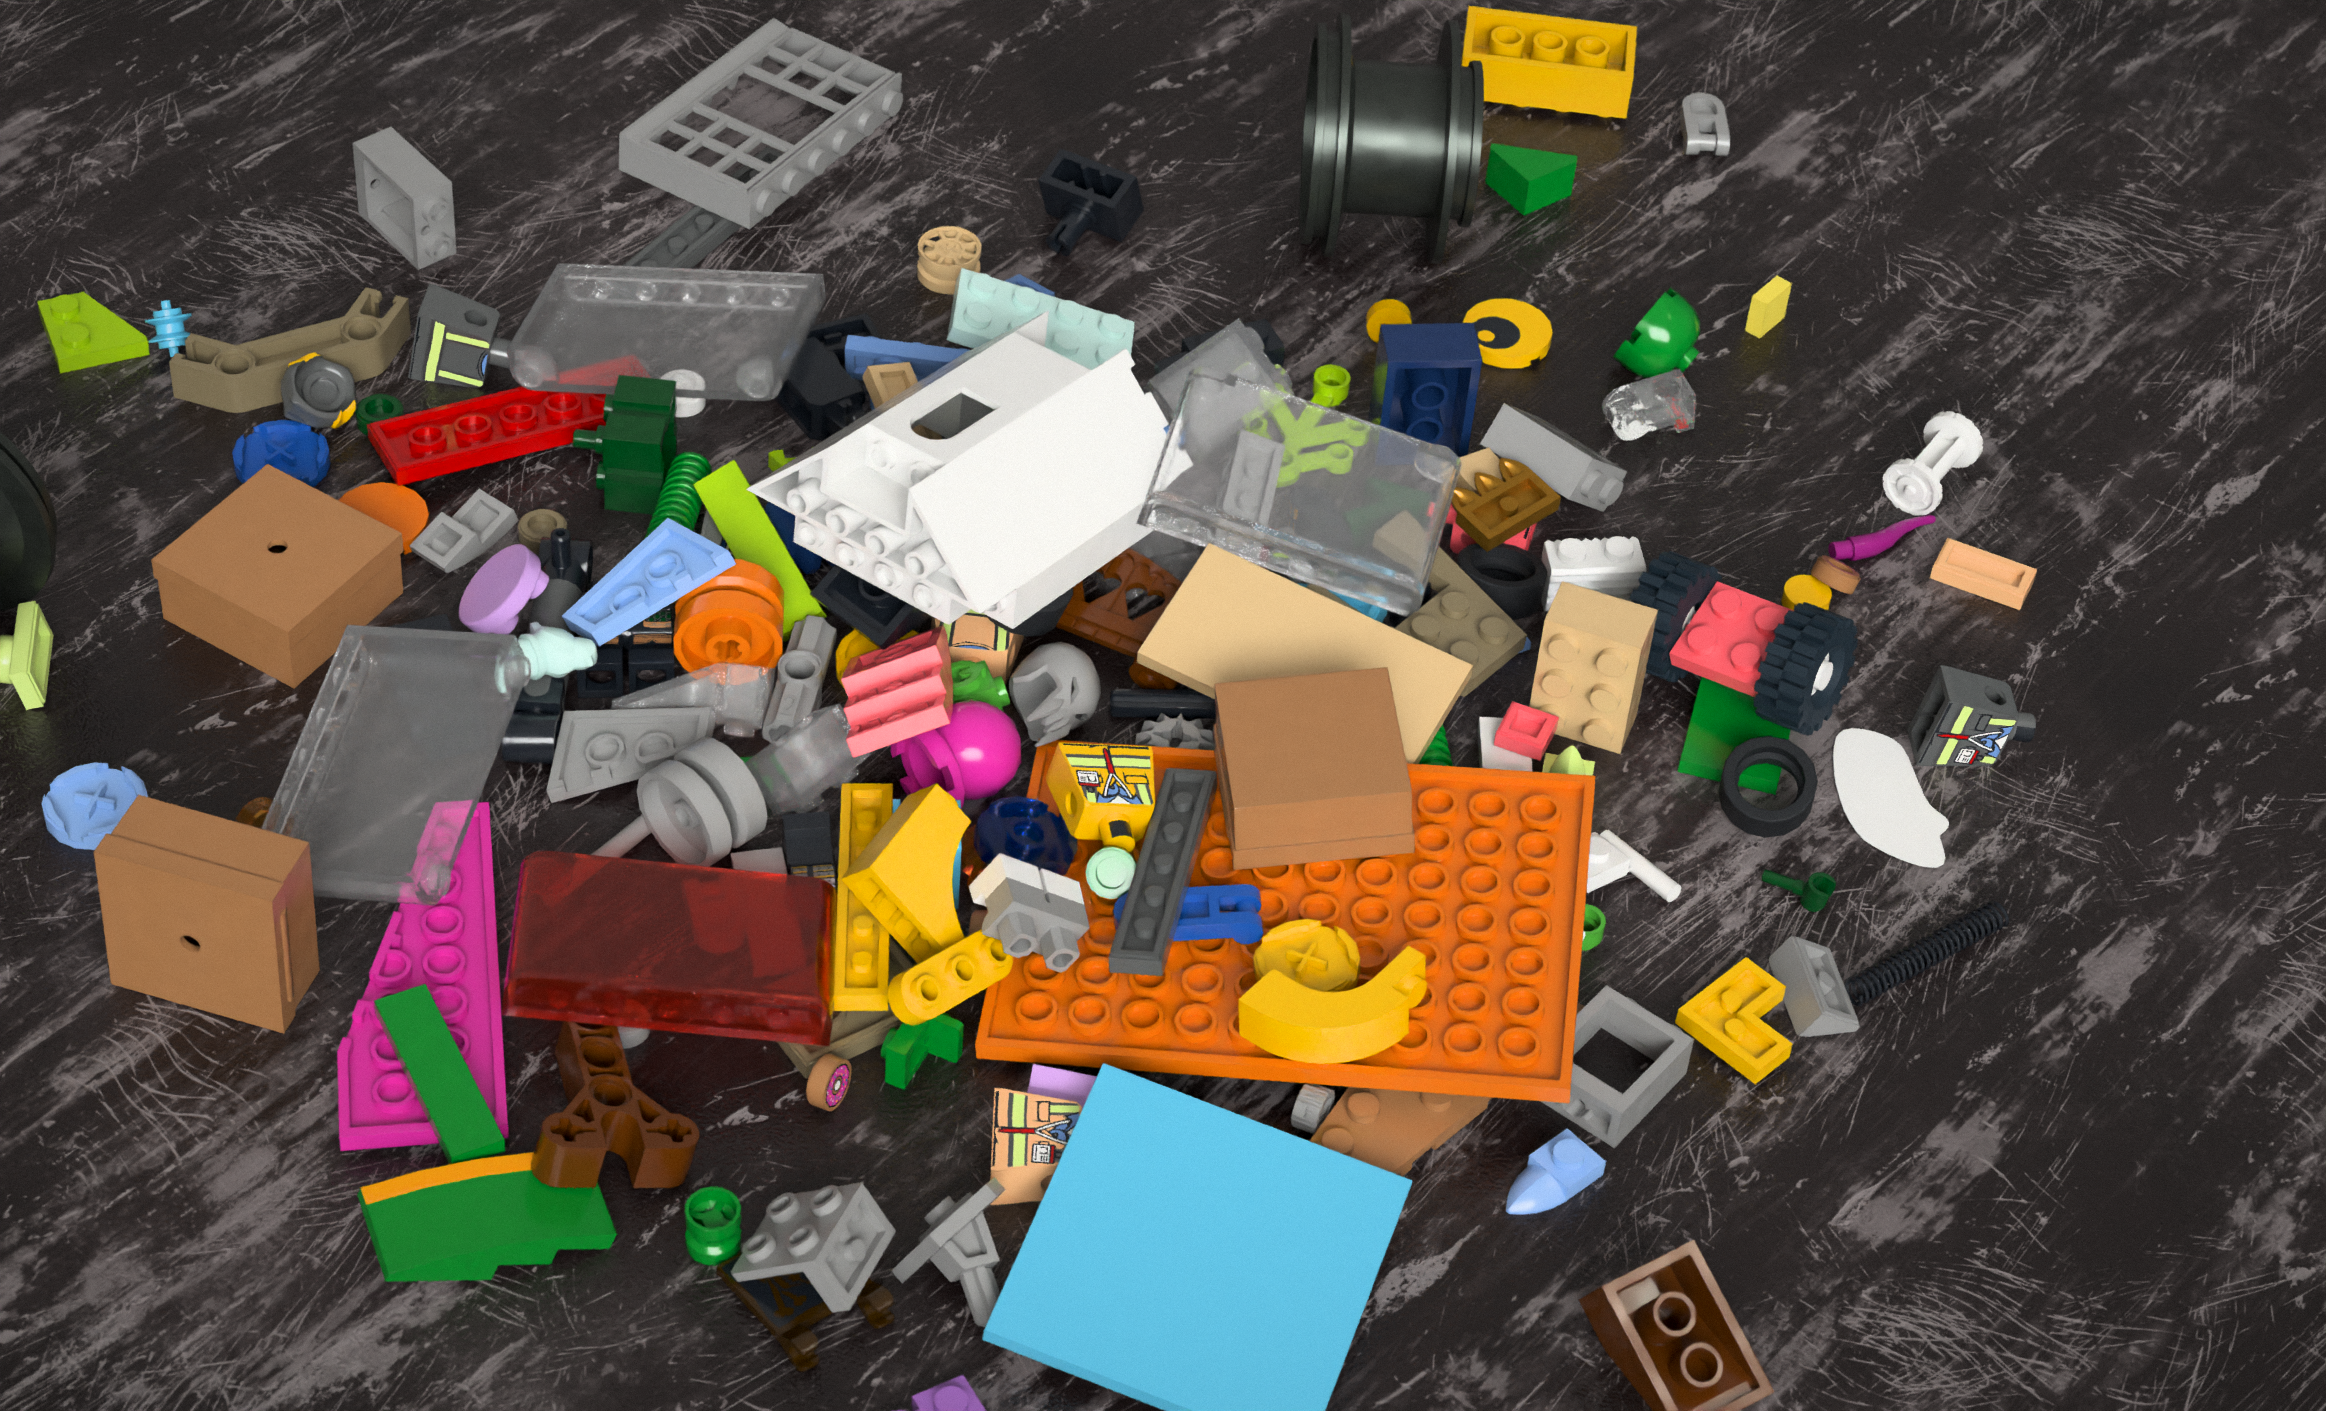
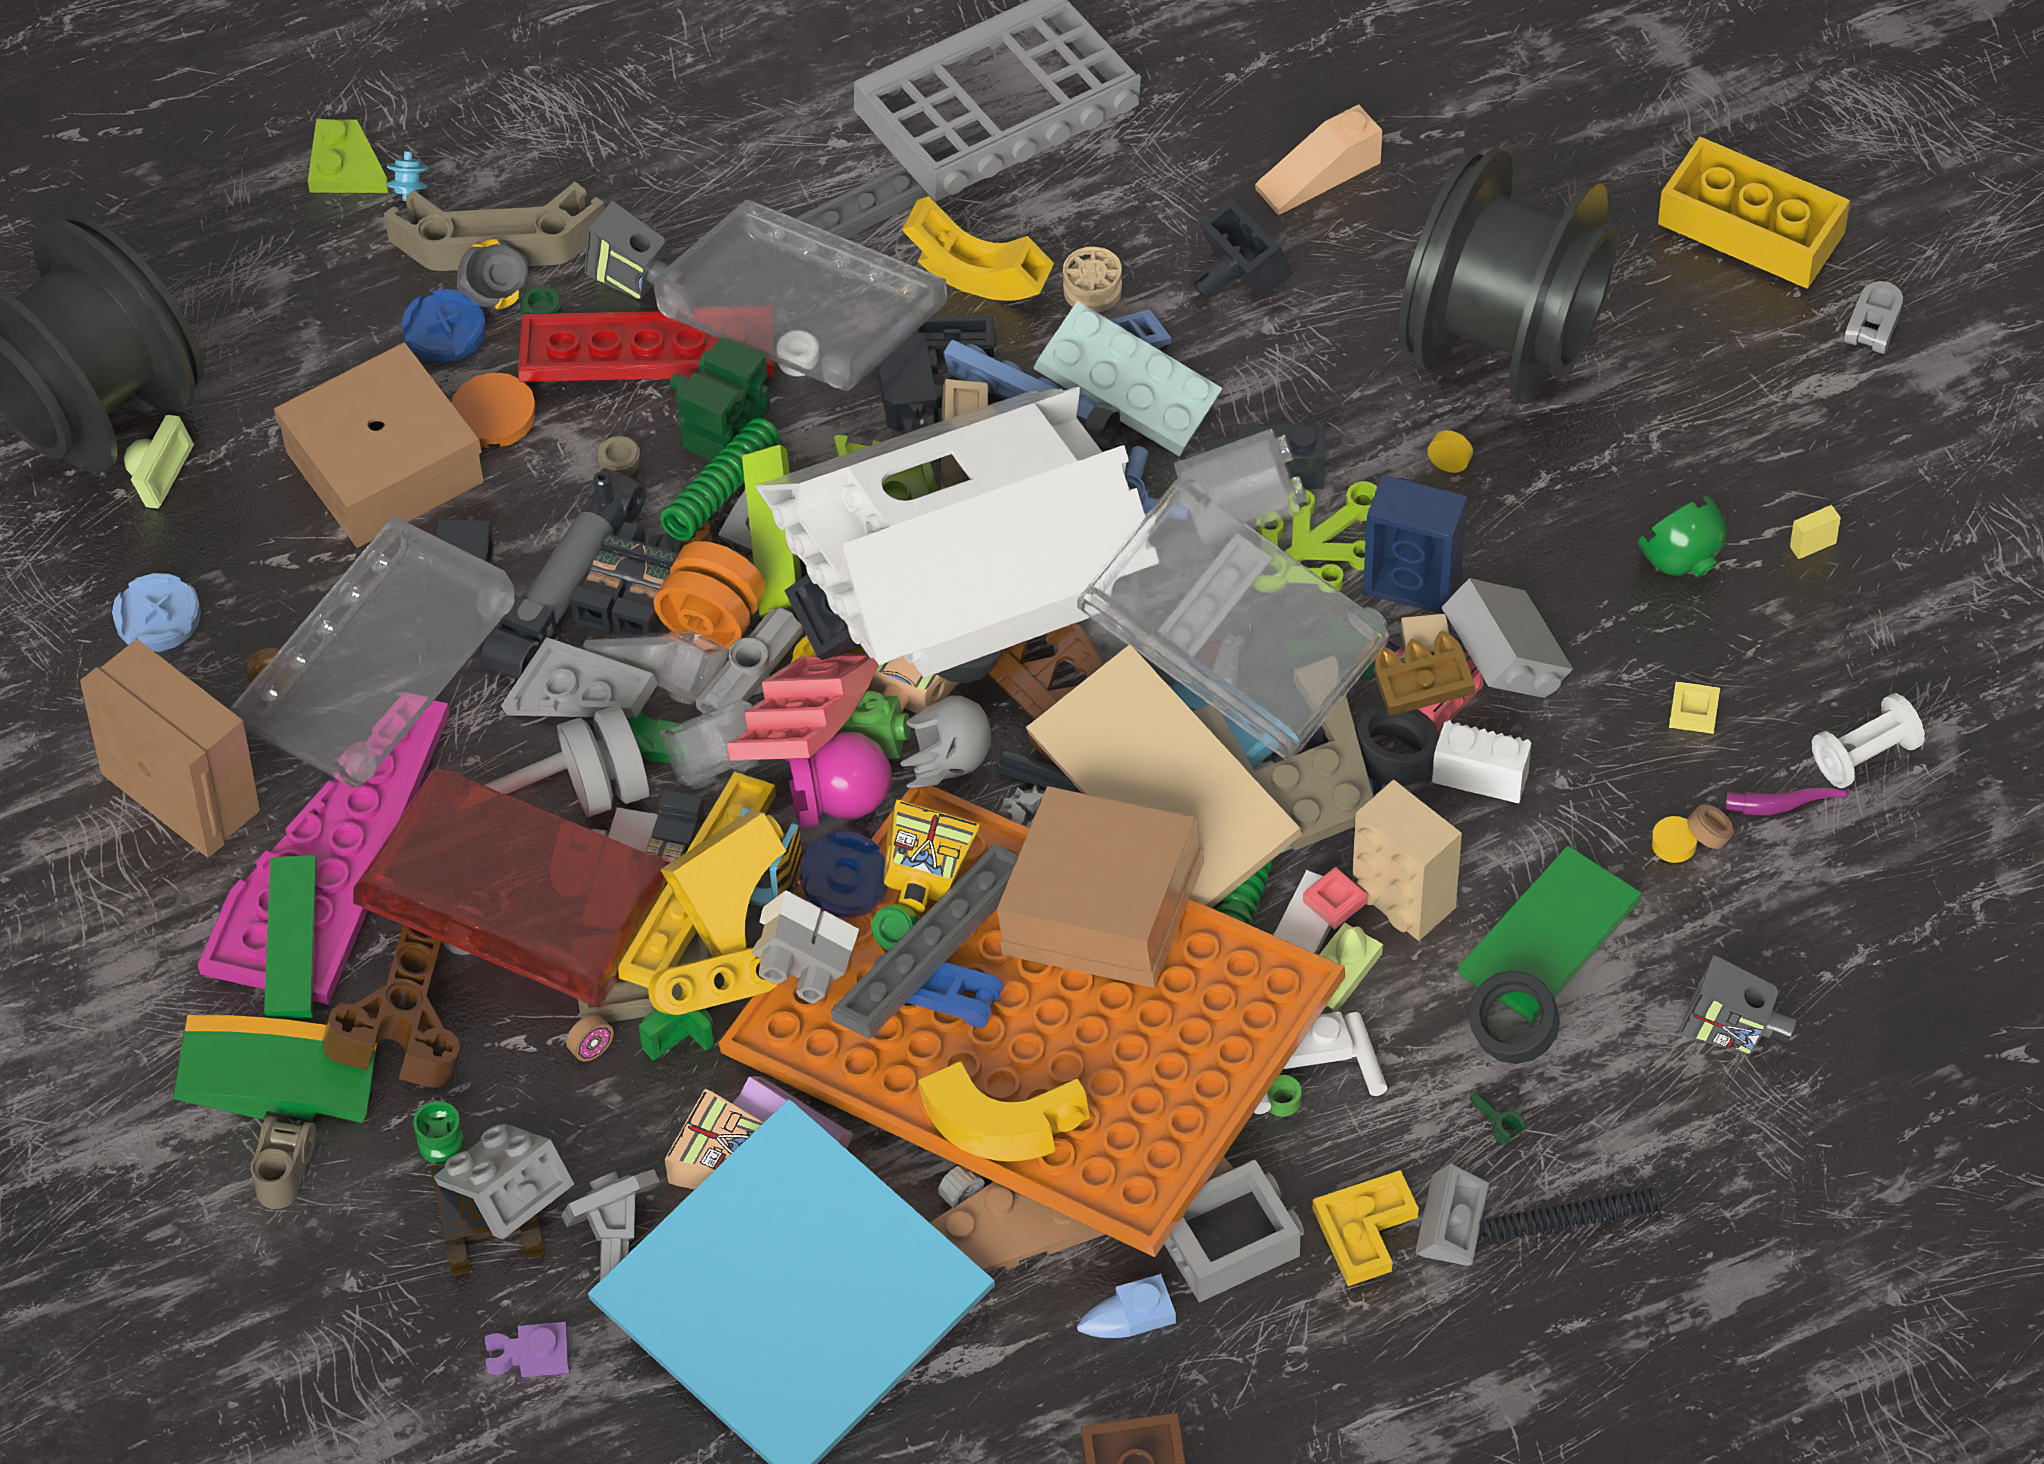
camera: 30 degrees right, 10 degrees up
light grey window [353,127,457,270] -> none
light grey slope [409,488,519,573] -> none
lavender tile [458,544,549,638] -> none
light aqua animal [508,622,598,680] -> none
light blue wing [562,518,736,647] -> none
yellow tile [1253,919,1360,992] -> none
yellow tile [1463,299,1553,369] -> none
green slope [1485,143,1578,216] -> none
clear leg [1602,369,1696,441] -> none
black plate [1629,551,1858,736] -> none
white sticker [1833,728,1949,868] -> none
light nougat tile [1930,538,2037,610] -> none
none -> dark tan piece [250,1116,316,1209]
none -> yellow arch [902,196,1054,301]
none -> light nougat slope [1255,104,1382,216]
none -> light yellow tile [1669,682,1720,734]

